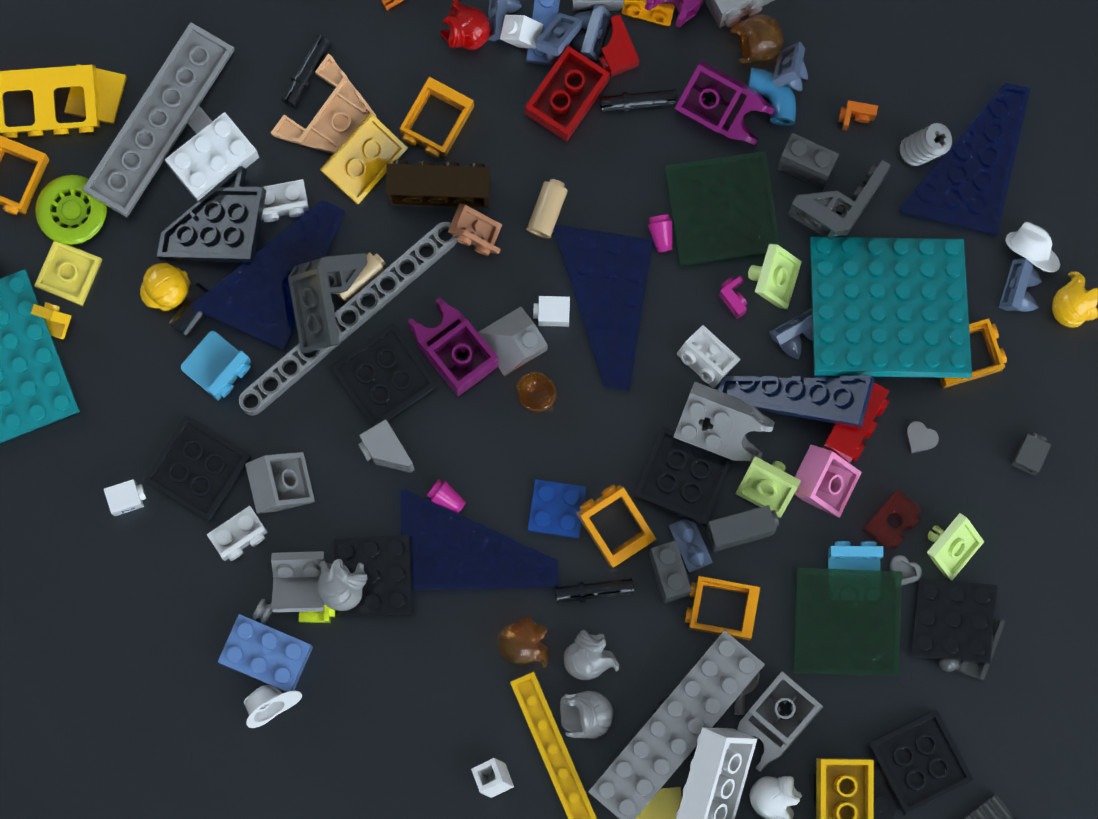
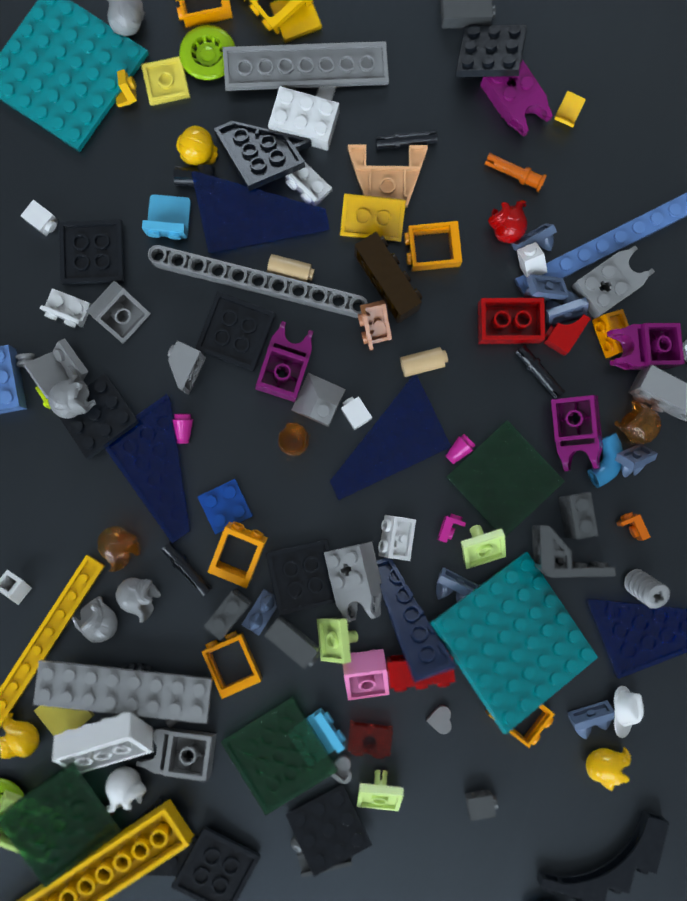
camera: 55 degrees right, 5 degrees up
dark grey bracket [288,253,368,354] -> none

